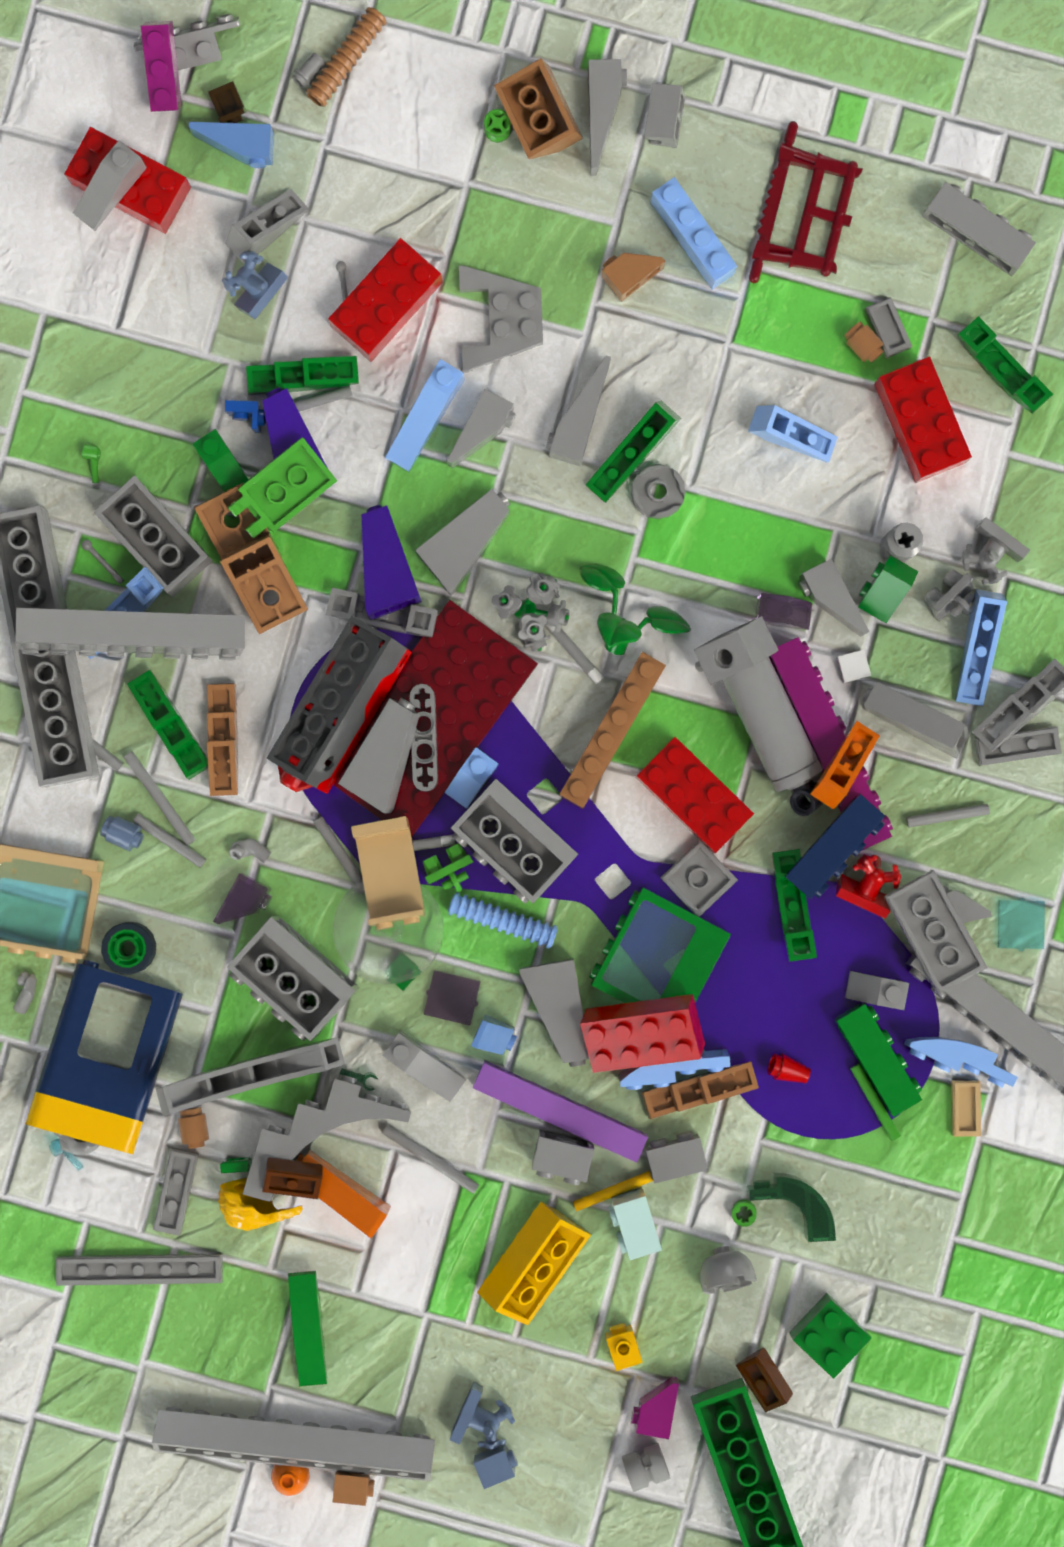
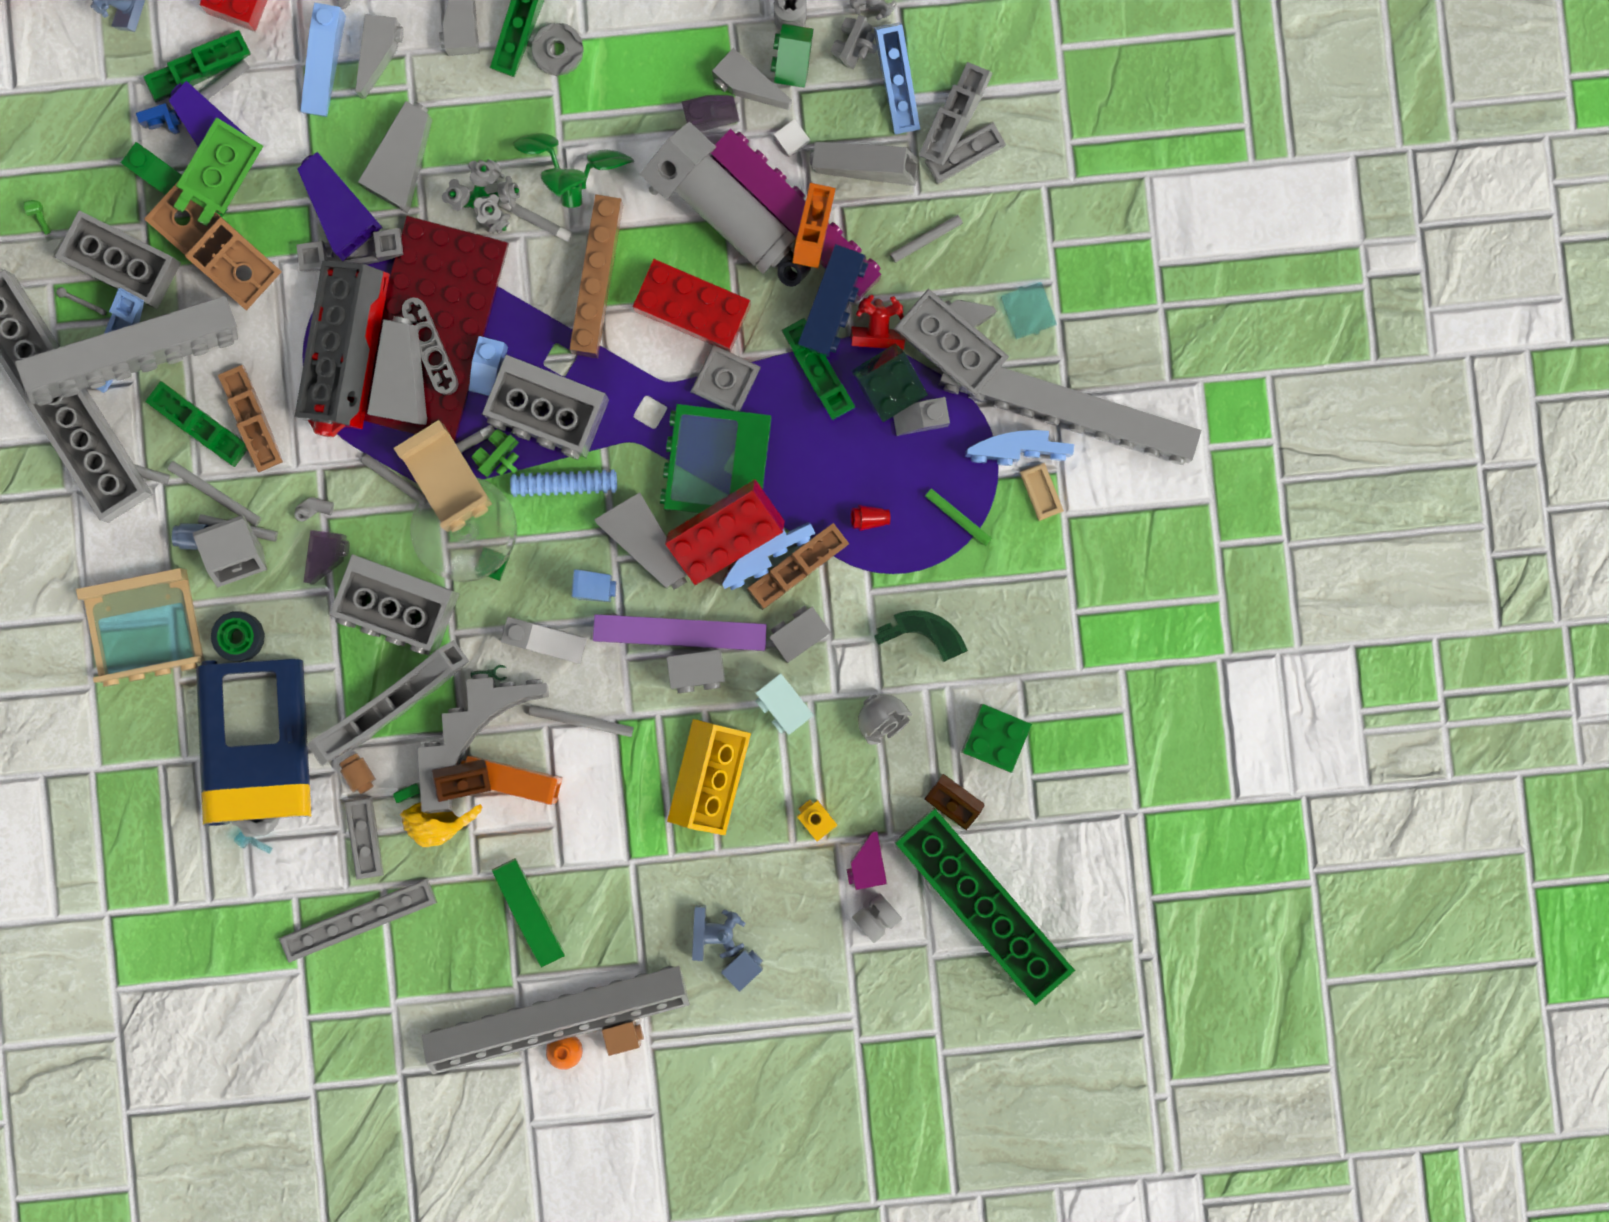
camera: 30 degrees left, 0 degrees up
light grey arm [13,971,37,1014] -> none
clear purple piece [424,970,481,1026] -> none
yellow bar [573,1171,653,1211] -> none
bright green bush [732,1200,756,1227] -> none
green brick [833,1002,922,1117] -> none
none -> light grey slope [193,515,267,588]
none -> clear green brick [851,343,928,422]

